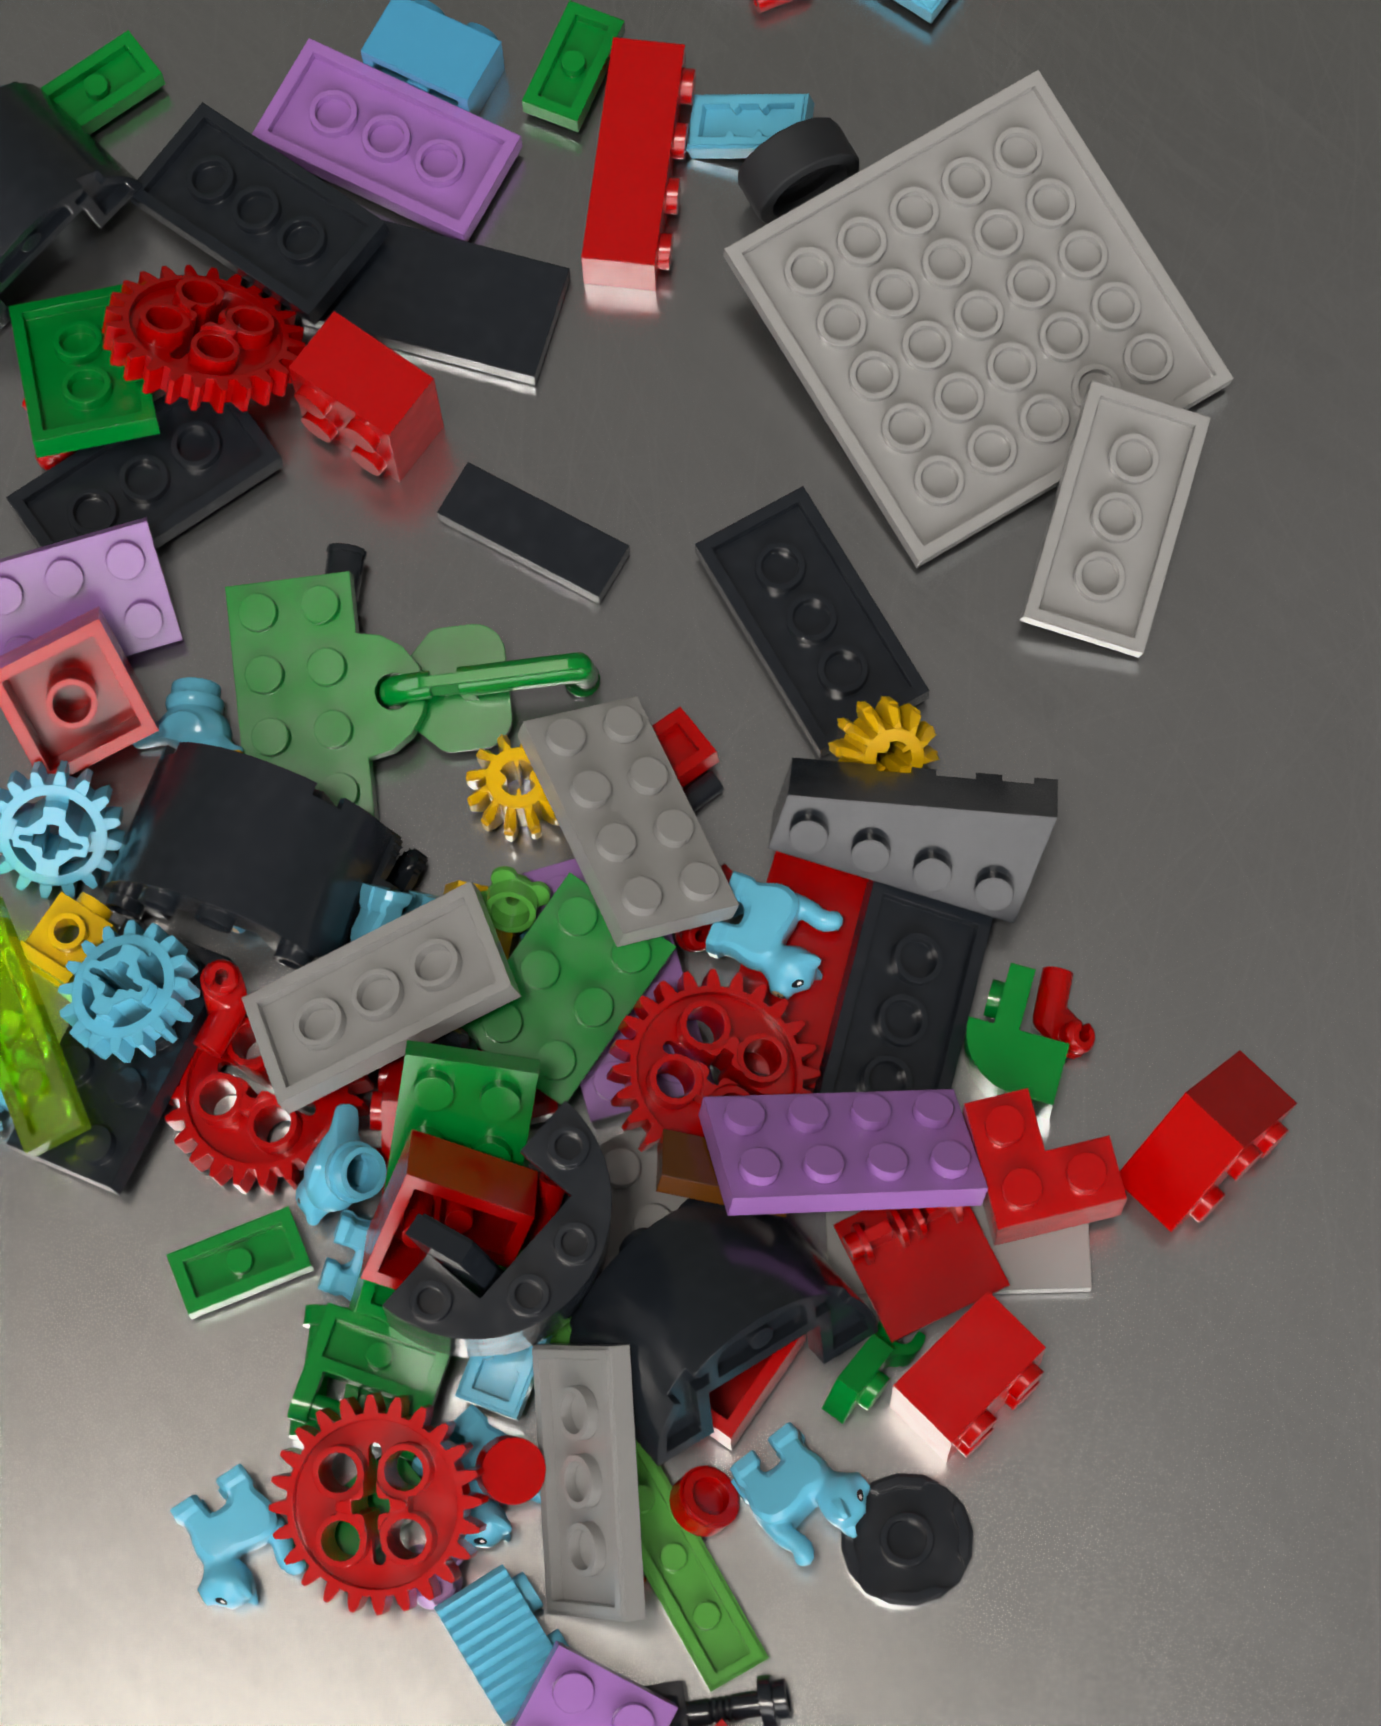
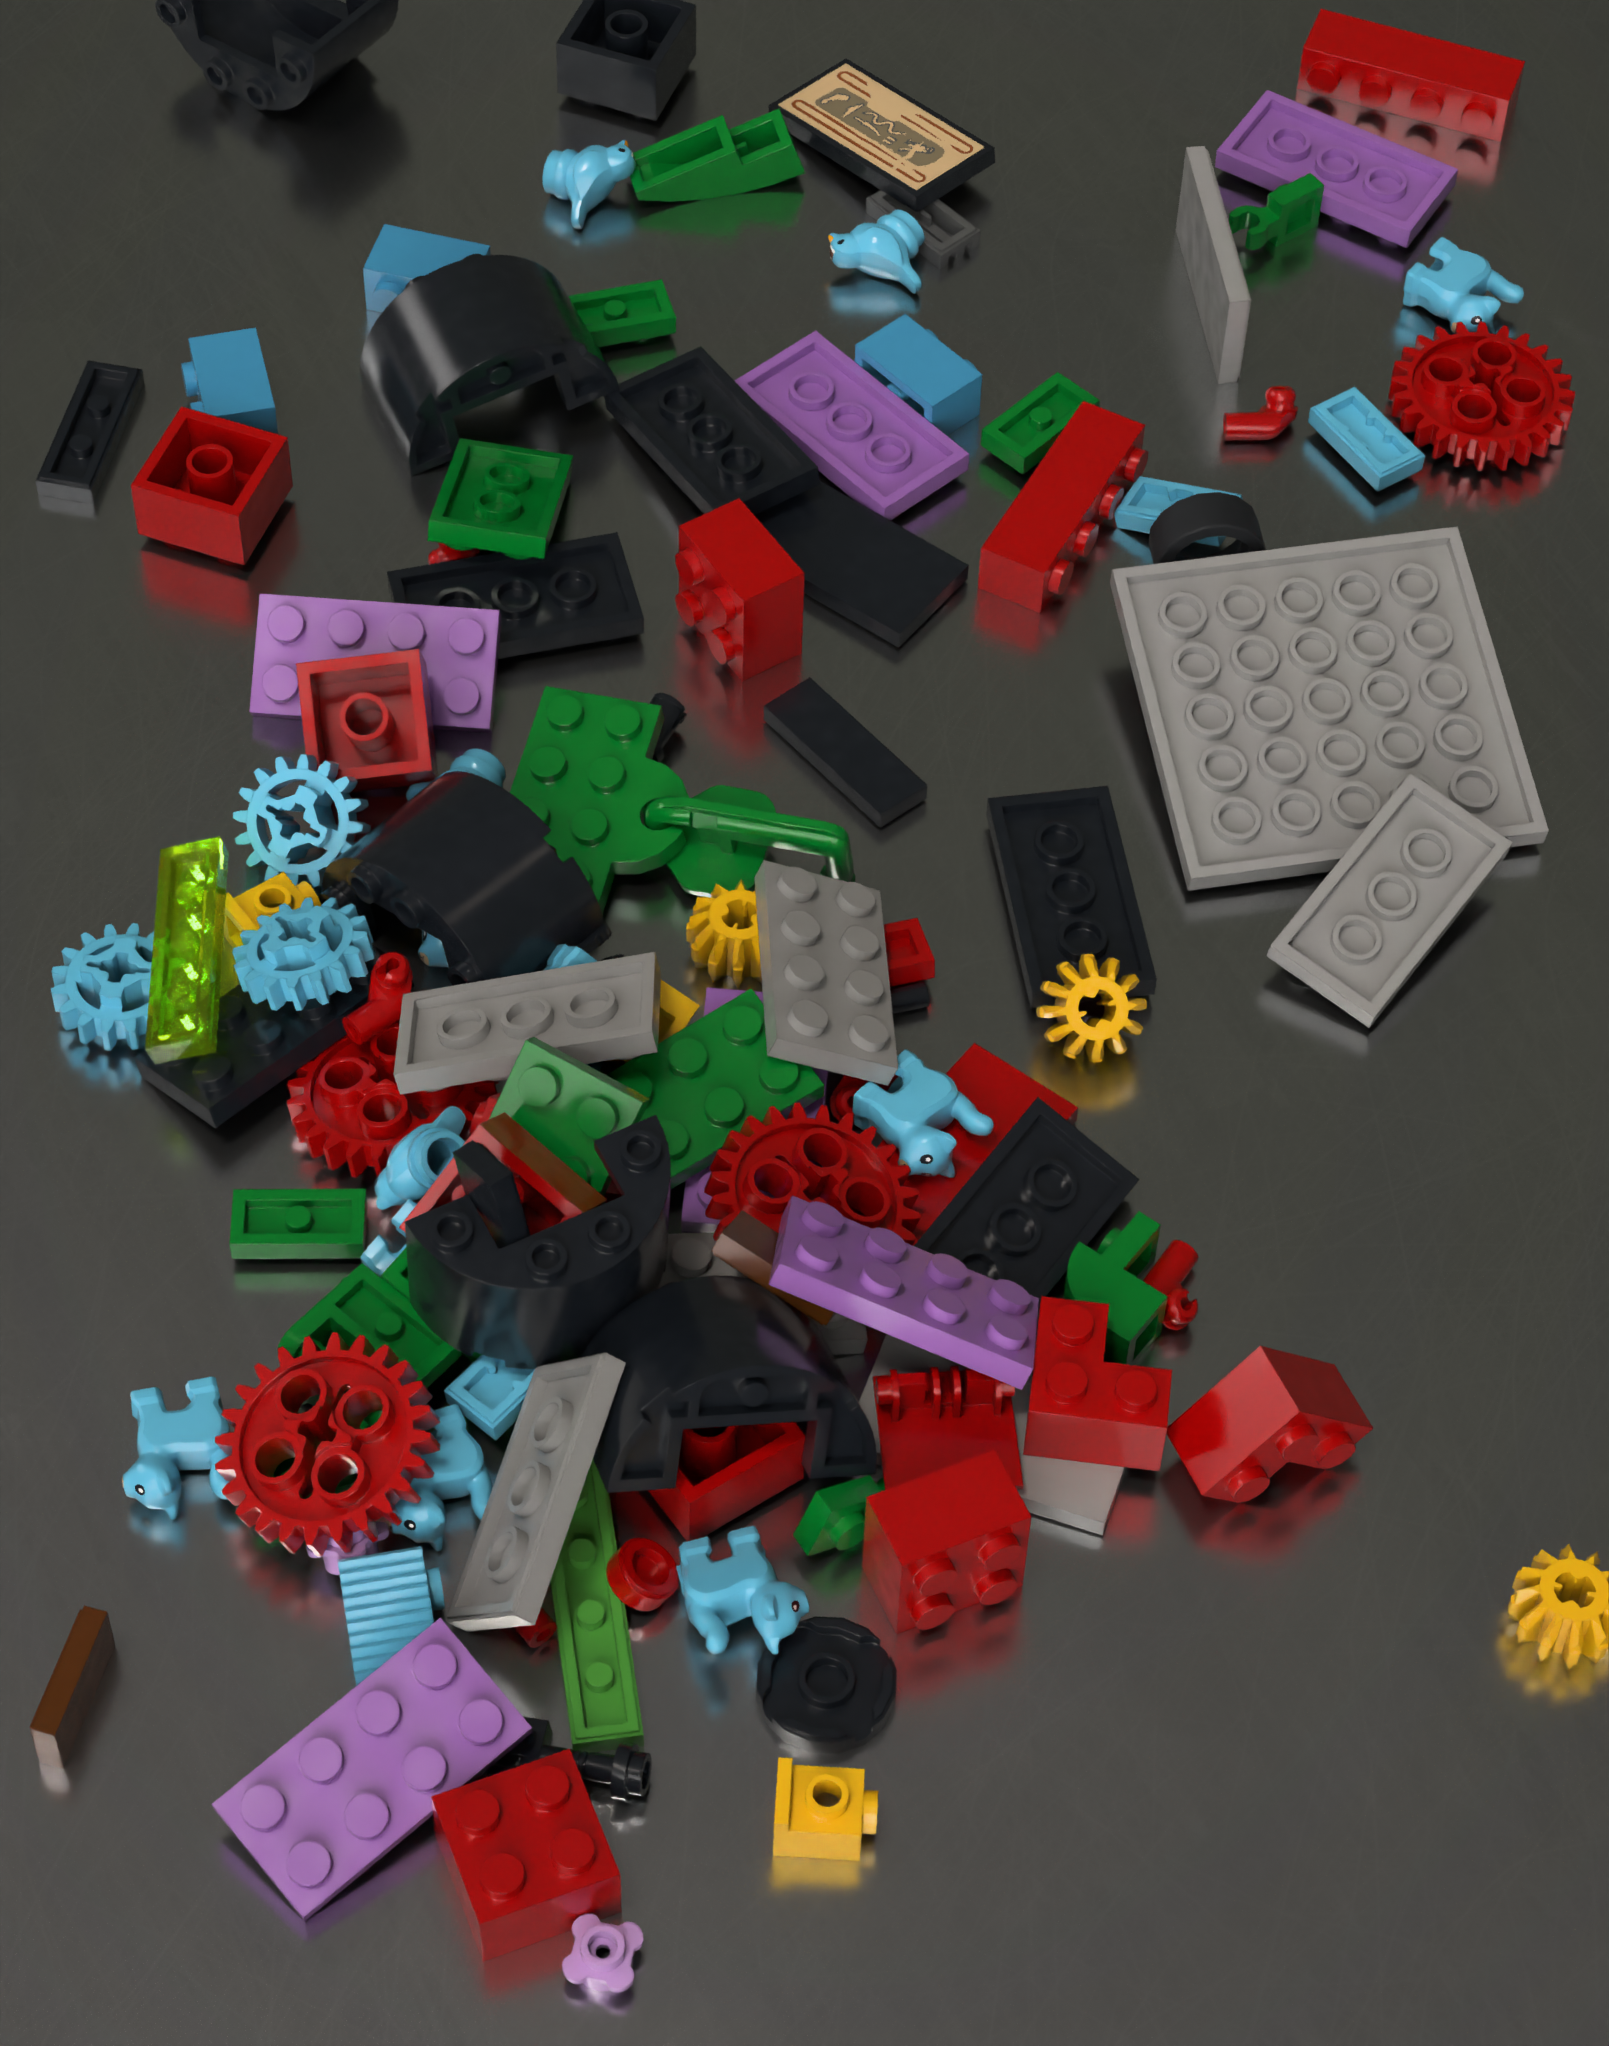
camera: 15 degrees right, 20 degrees down
red gear [102,265,306,413] -> none
red tile [475,1435,546,1505] -> none
bright green plate [481,866,551,933] -> none
wedge [768,758,1058,923] -> none
none -> yellow brick [773,1757,878,1861]

